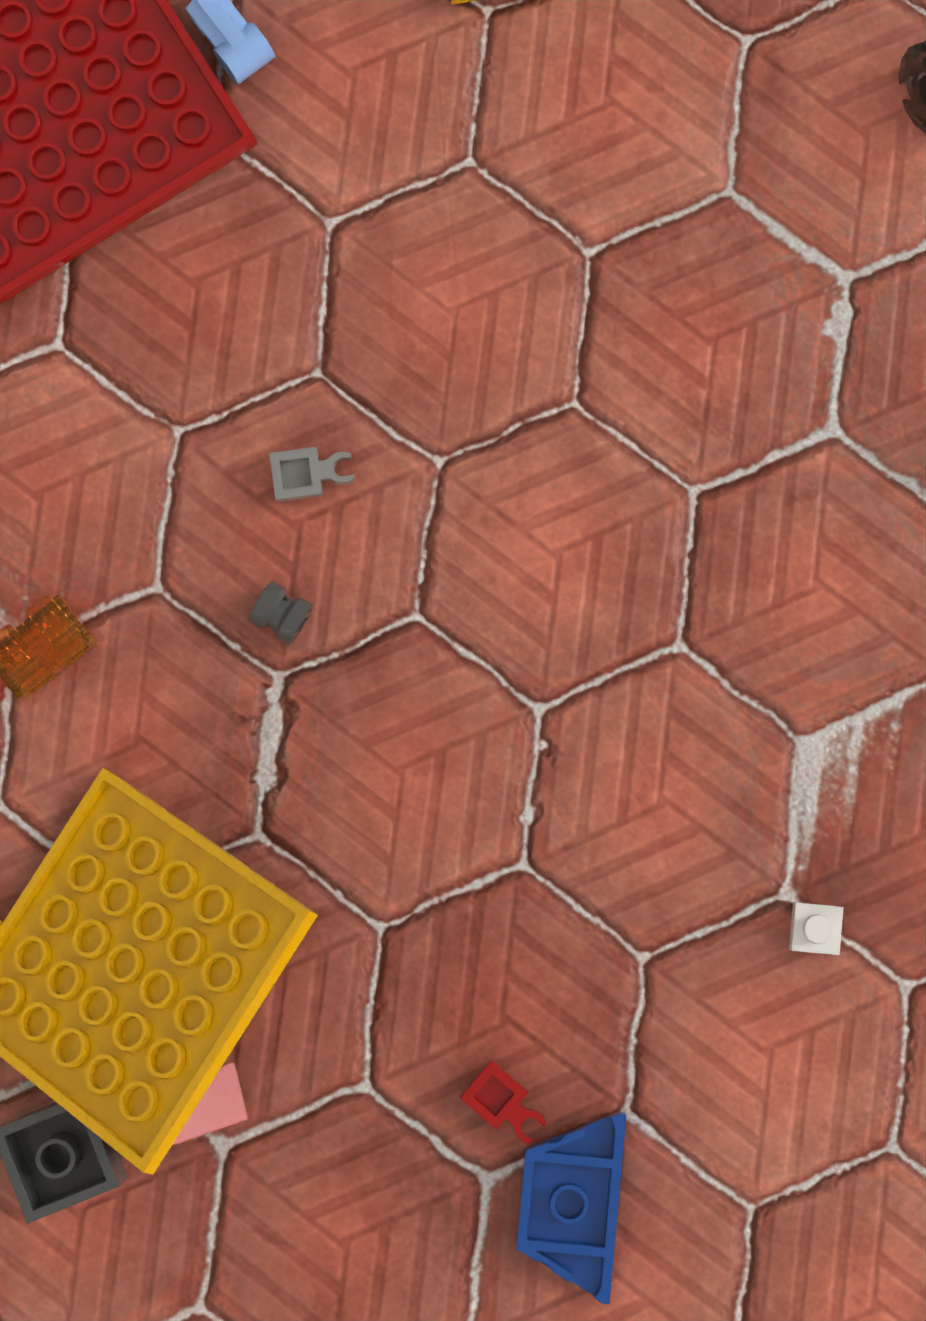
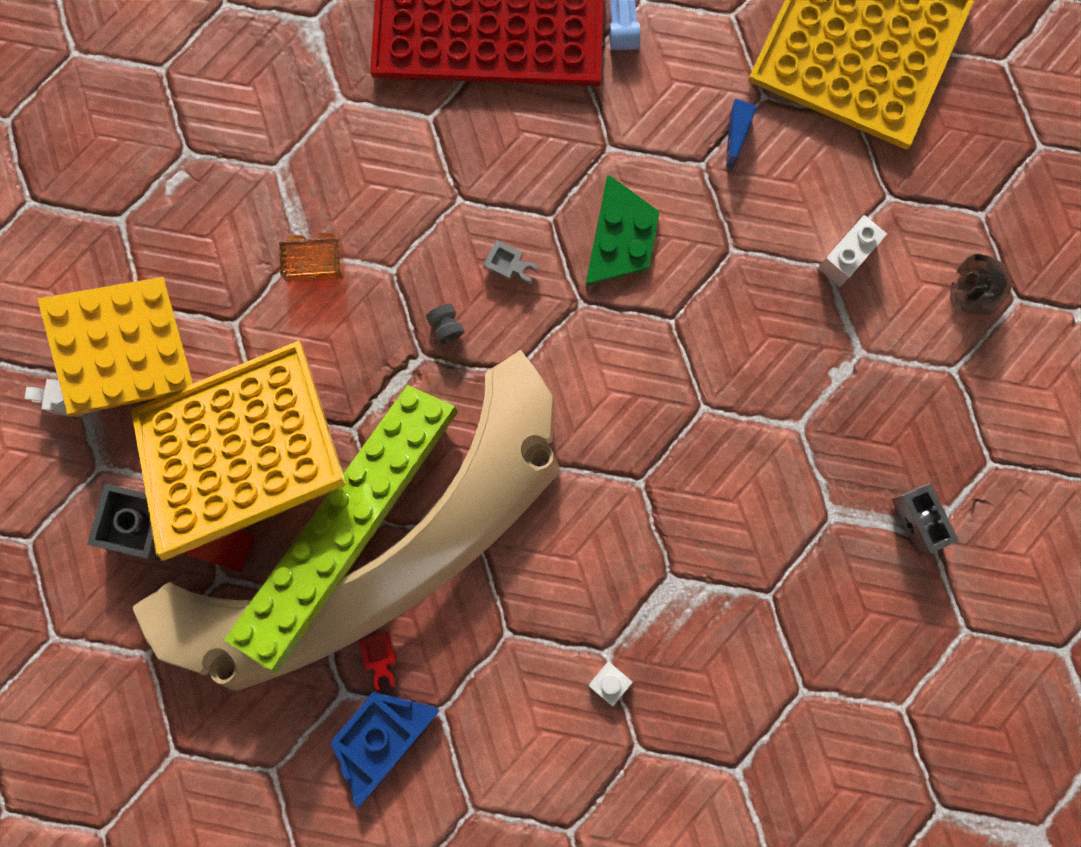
camera: 35 degrees right, 5 degrees down
none -> tan panel [133,350,559,691]
none -> lime plate [224,385,458,674]
none -> green wing [585,175,660,286]
none -> blue slope [726,99,757,169]
none -> white brick [817,215,887,287]

